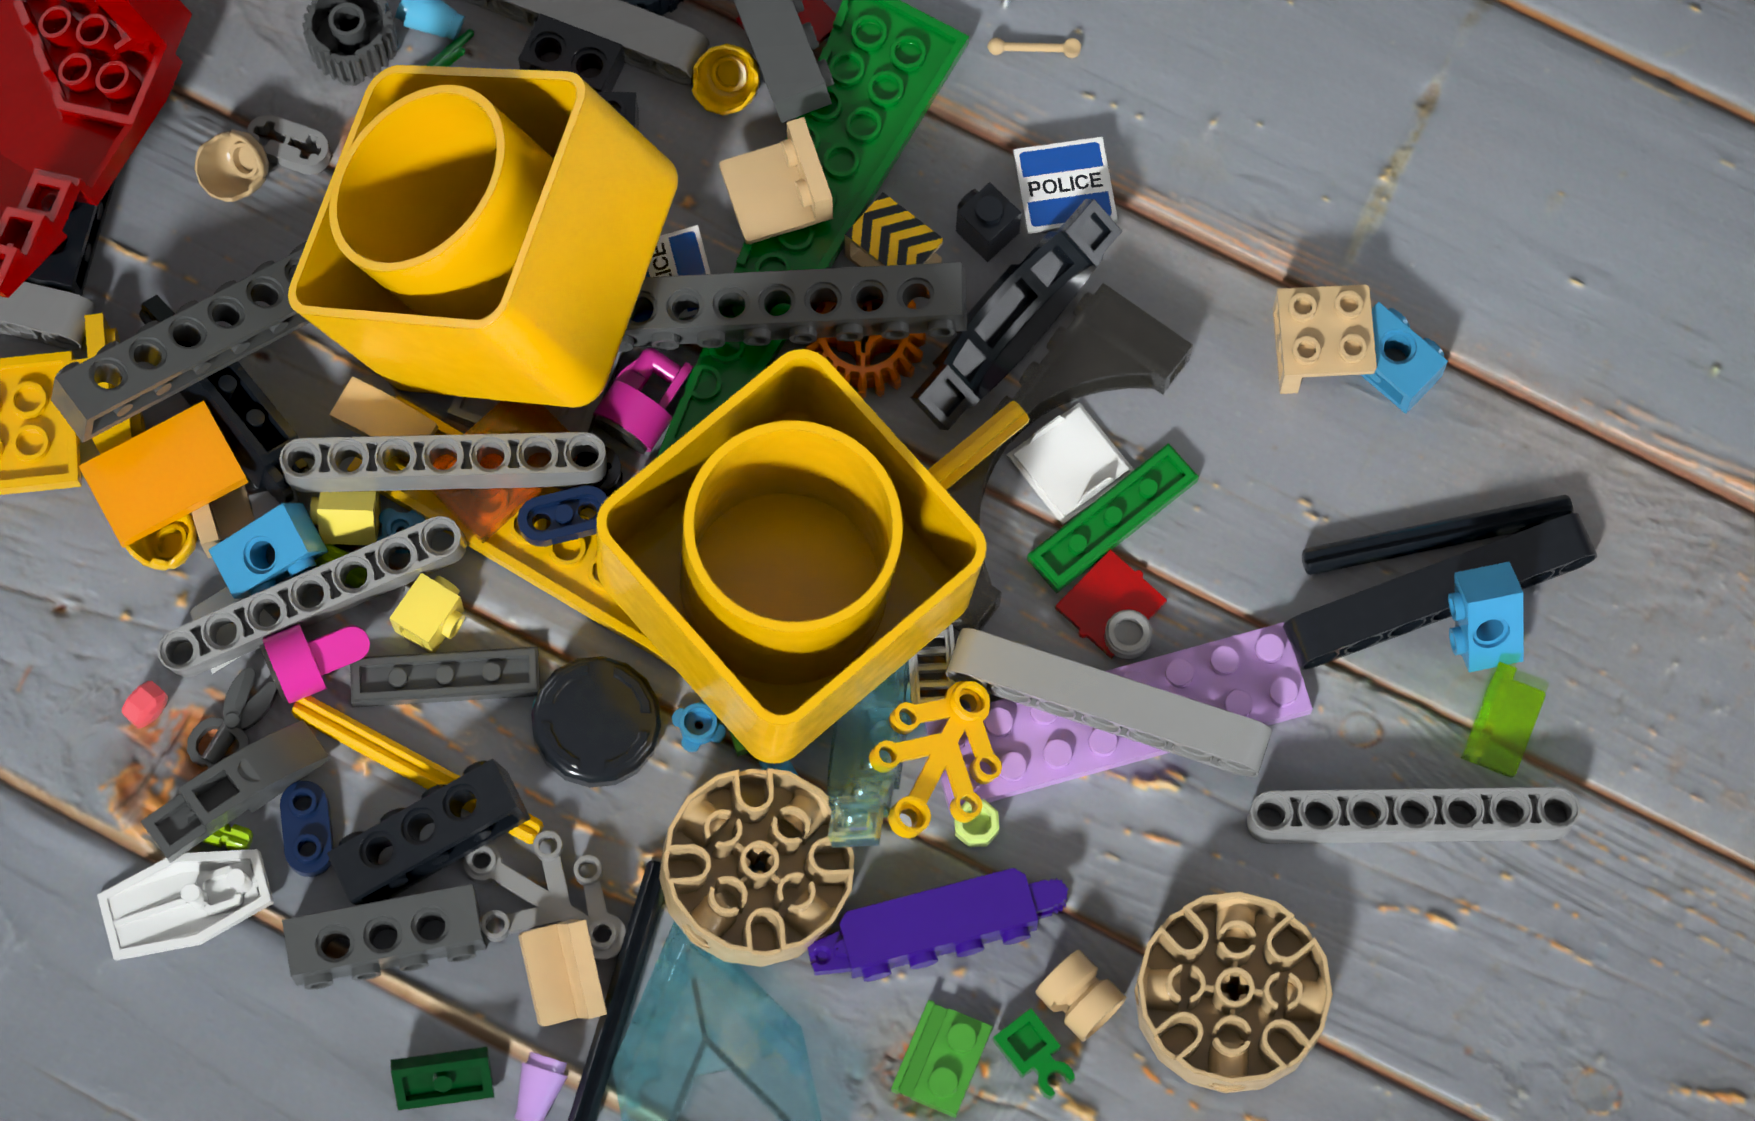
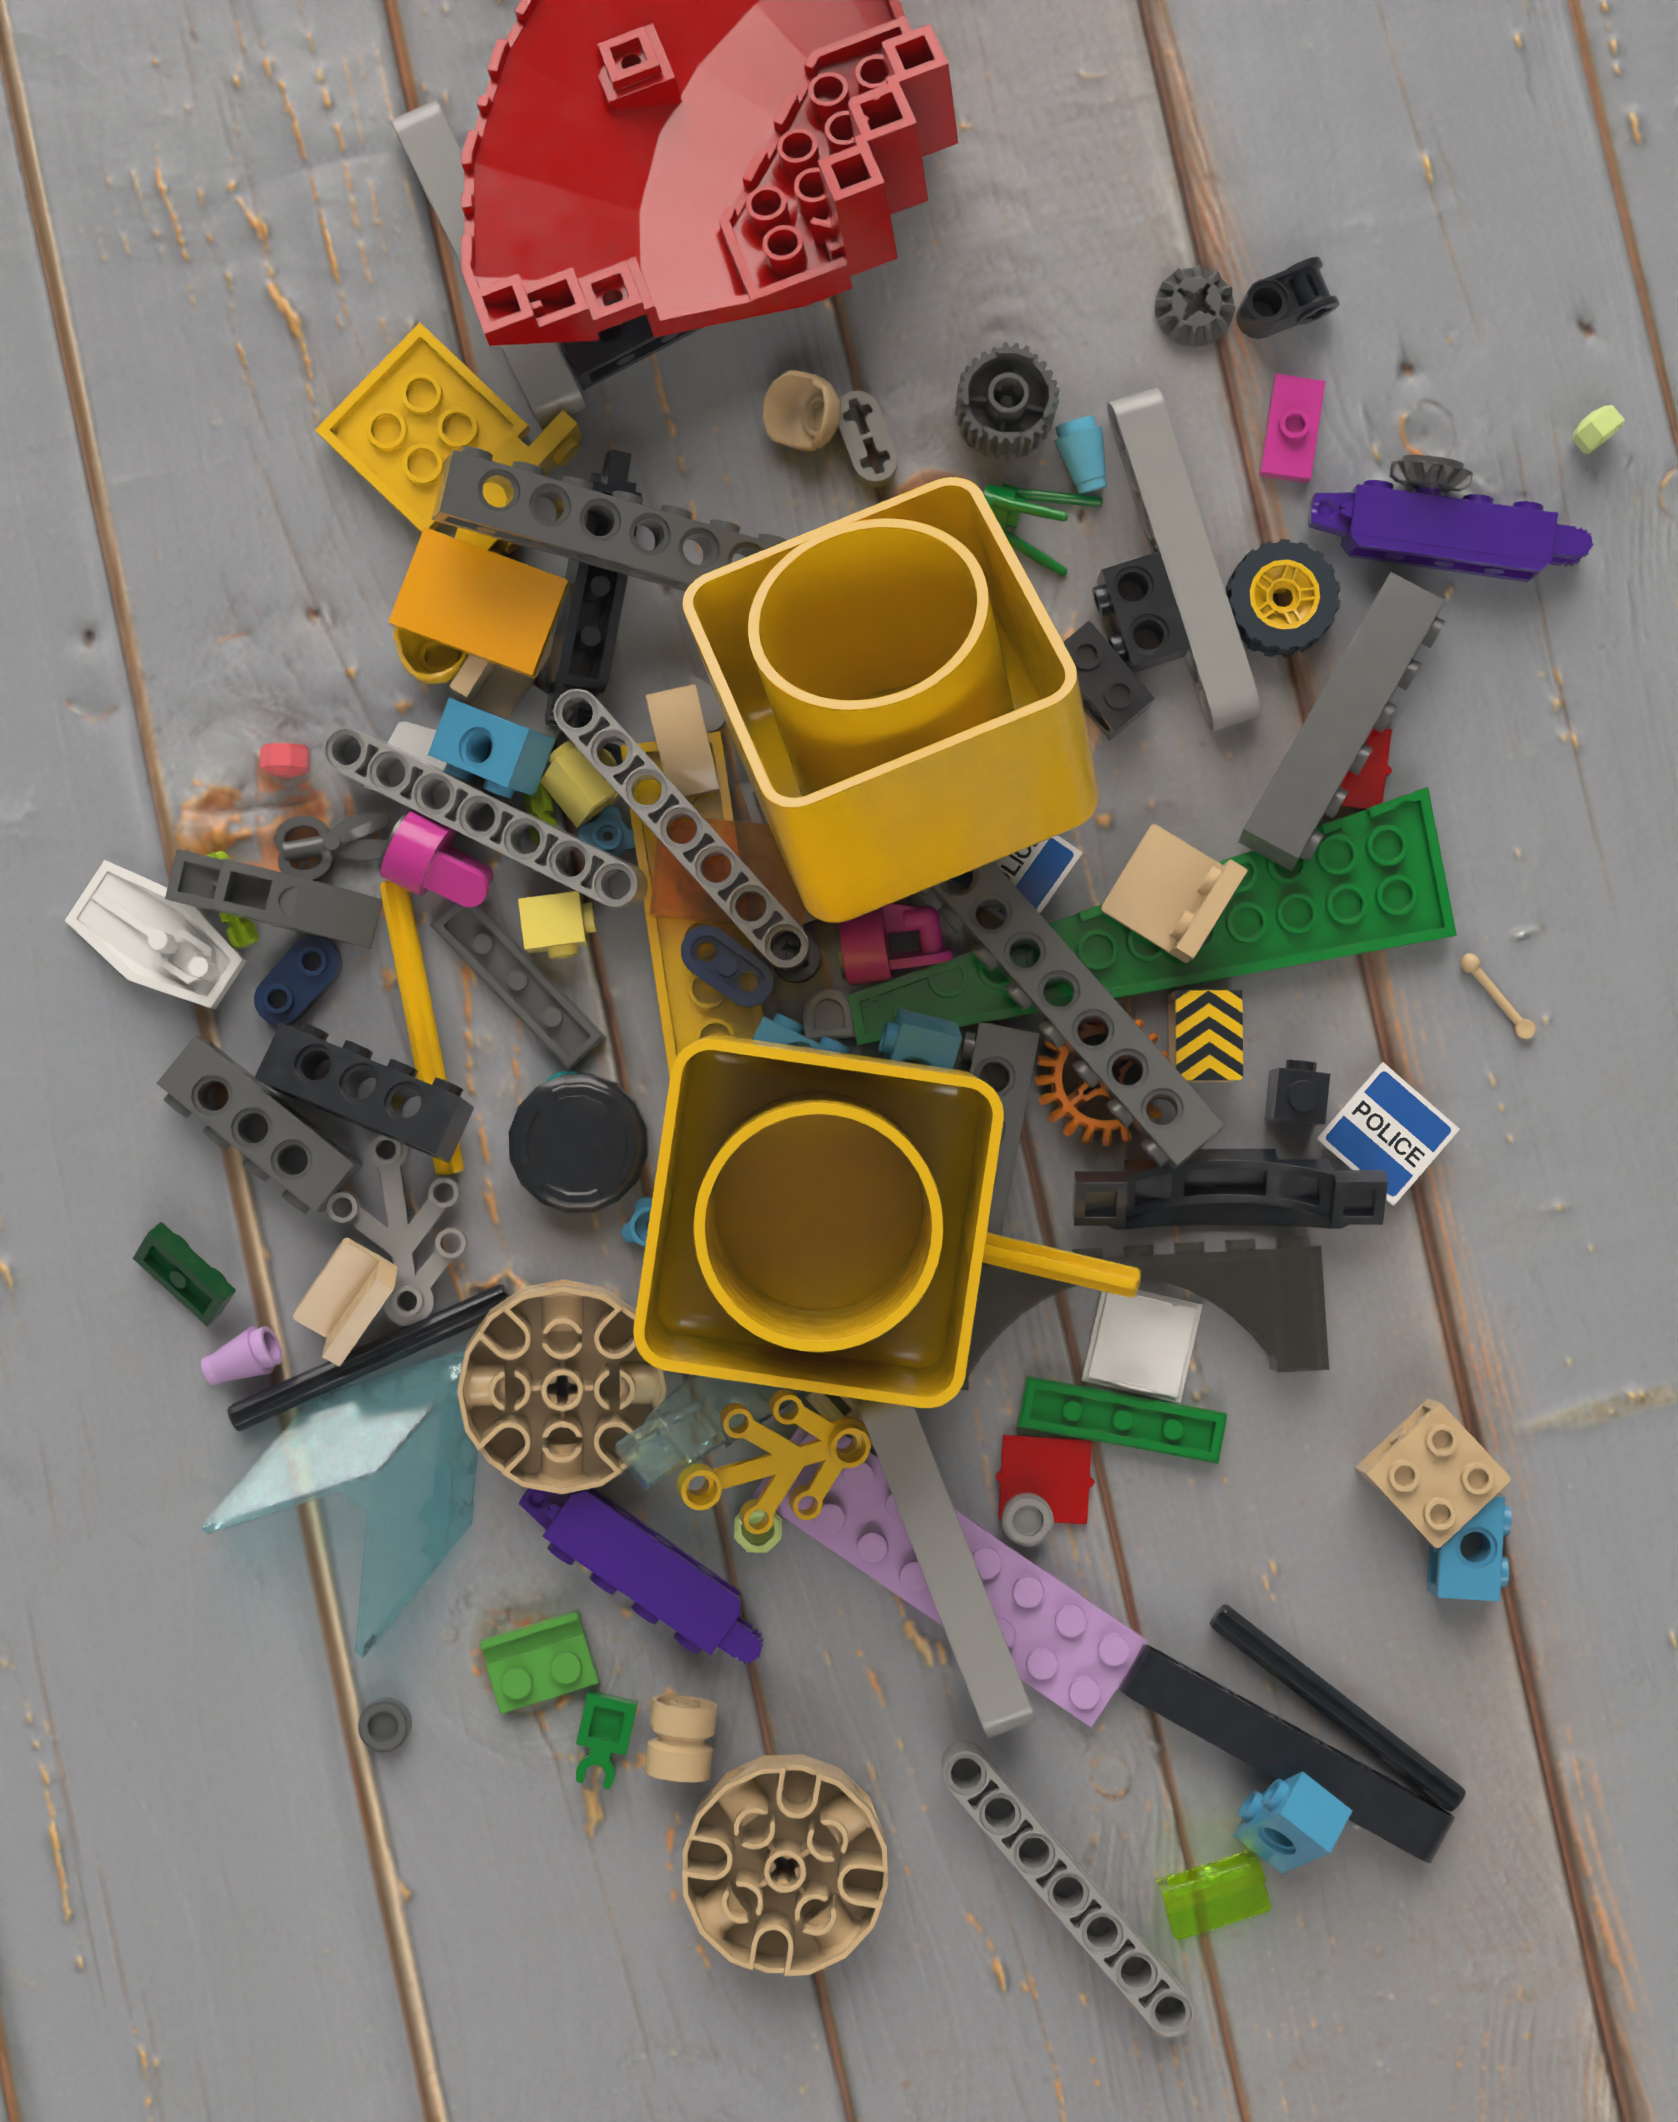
camera: 50 degrees right, 15 degrees up
yellow hair [692,43,760,116] -> none

